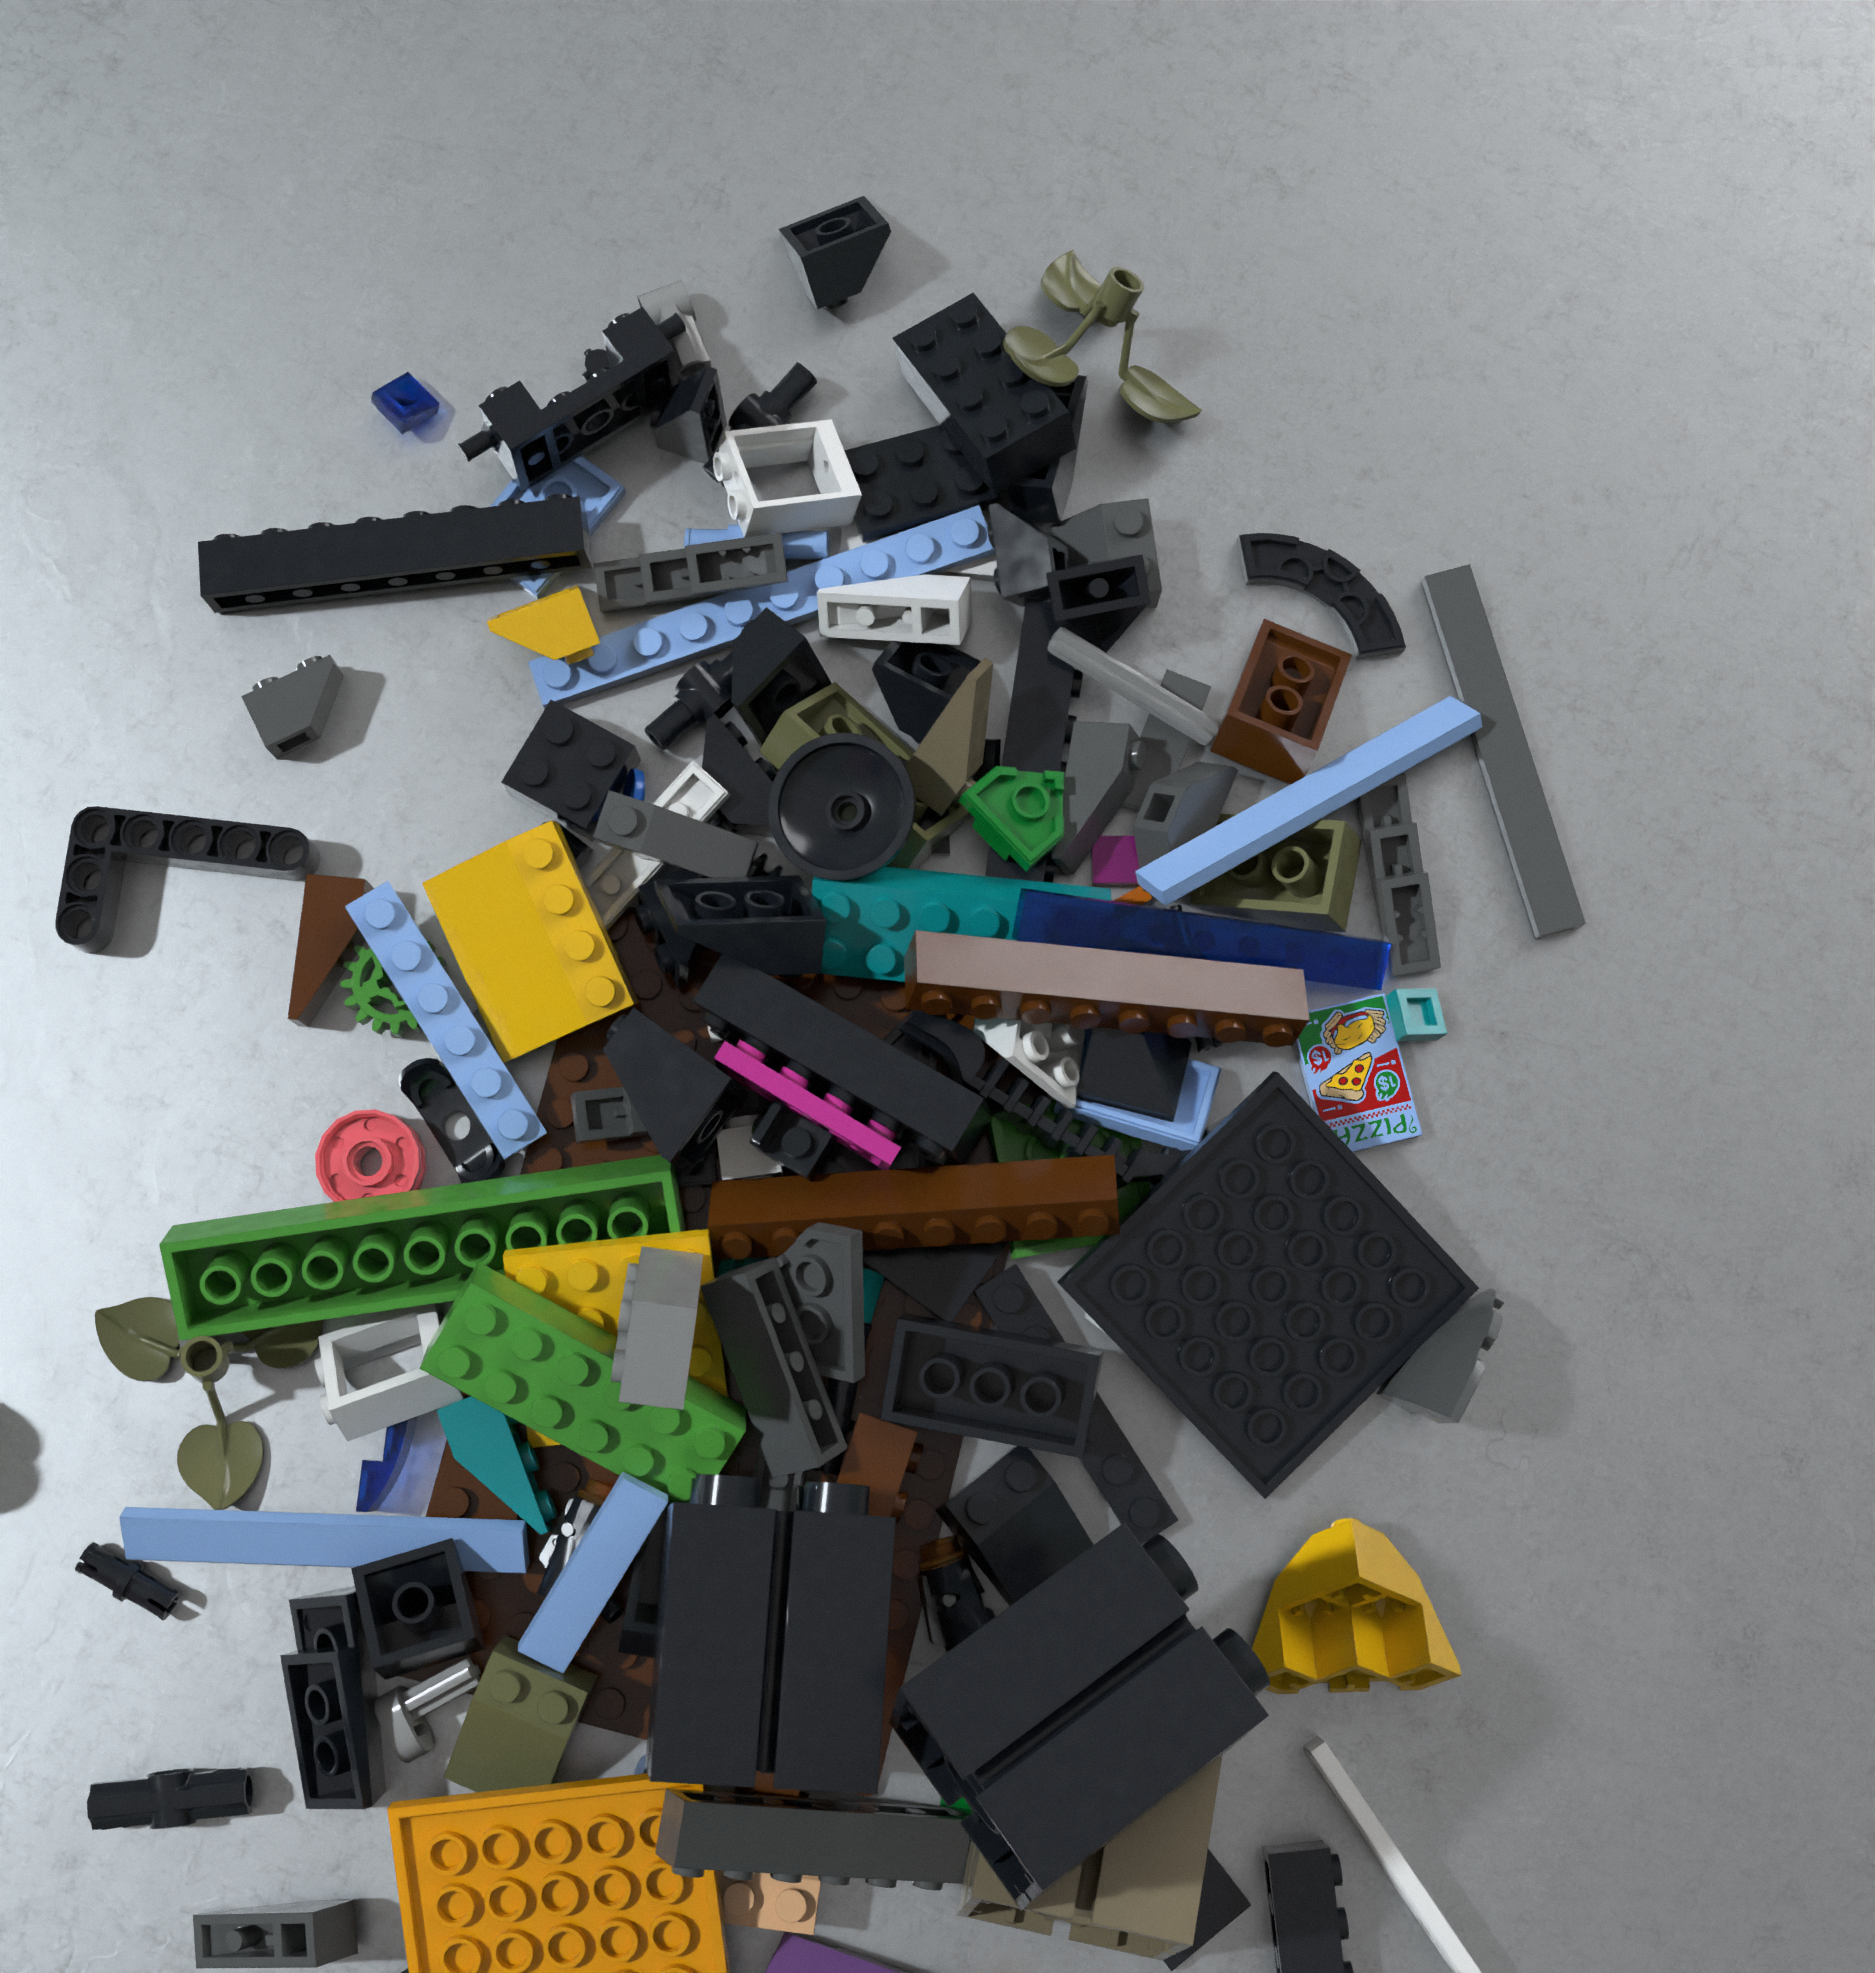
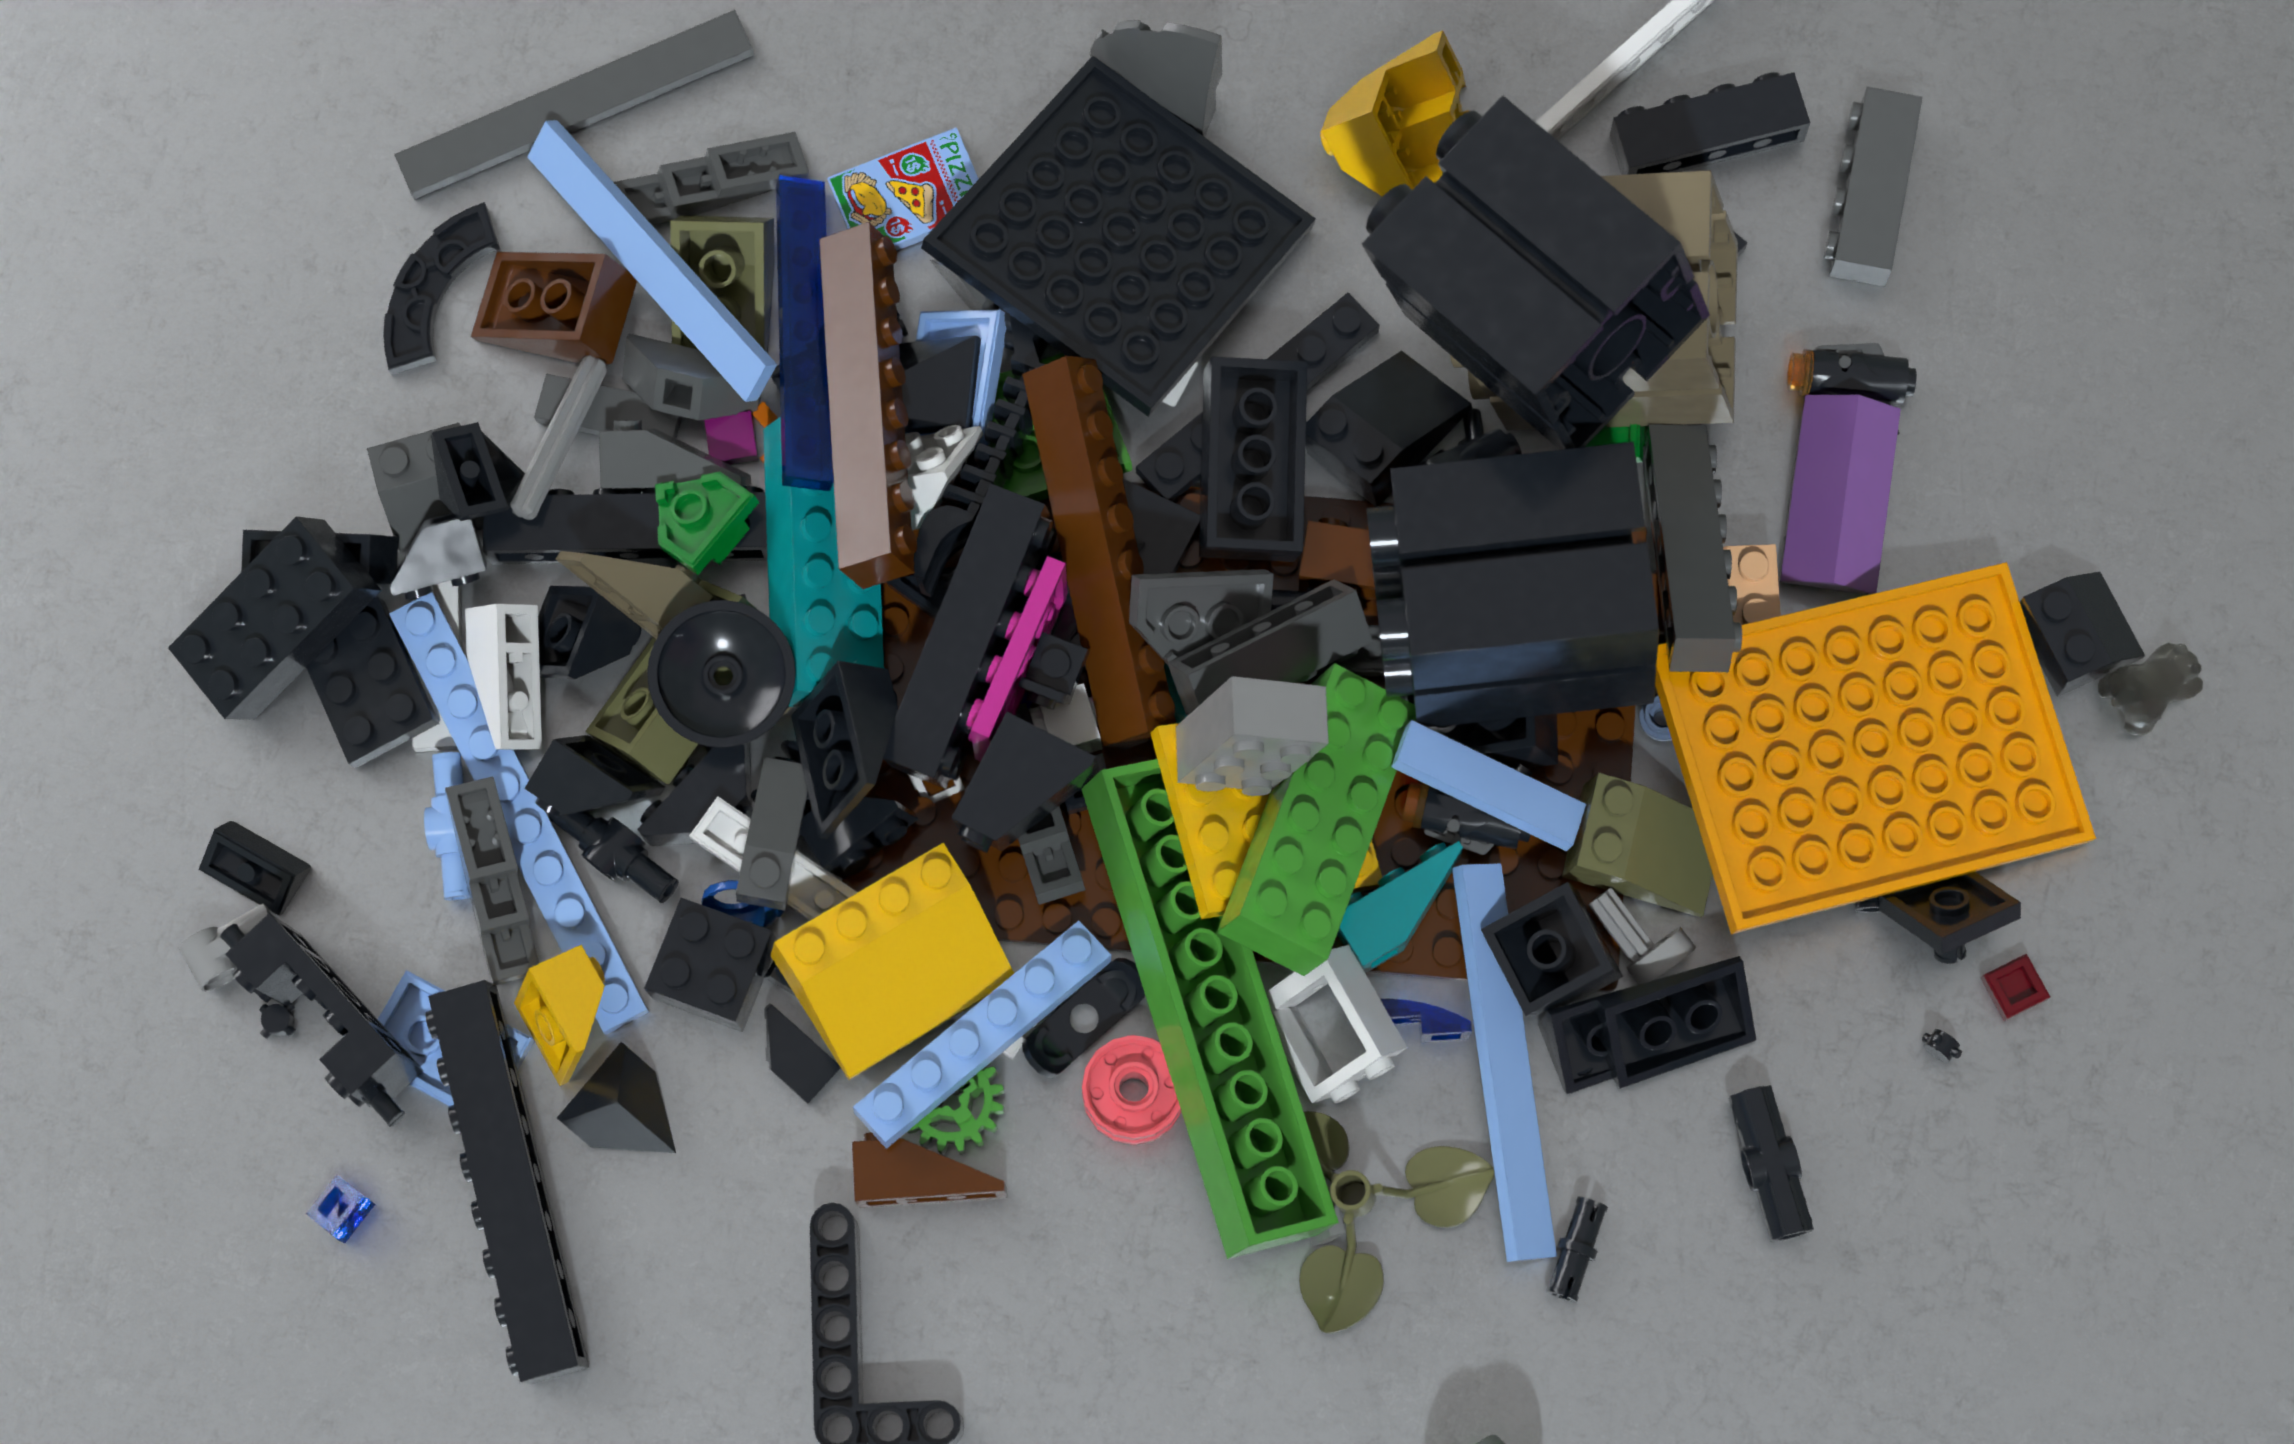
camera: 90 degrees left, 5 degrees down
dark grey slope [193,1900,358,1968] -> none
dark grey slope [241,655,344,759] -> none
black slope [650,366,727,464] -> none
black pin [702,362,817,487] -> none
white window [713,419,862,538] -> none
black slope [778,196,891,309] -> none
olive plant [1003,250,1202,423] -> none
teal plate [1386,988,1448,1042] -> none
none -> black slope [198,821,311,916]
none -> black slope [557,1042,676,1153]
none -> black slope [764,1003,841,1104]

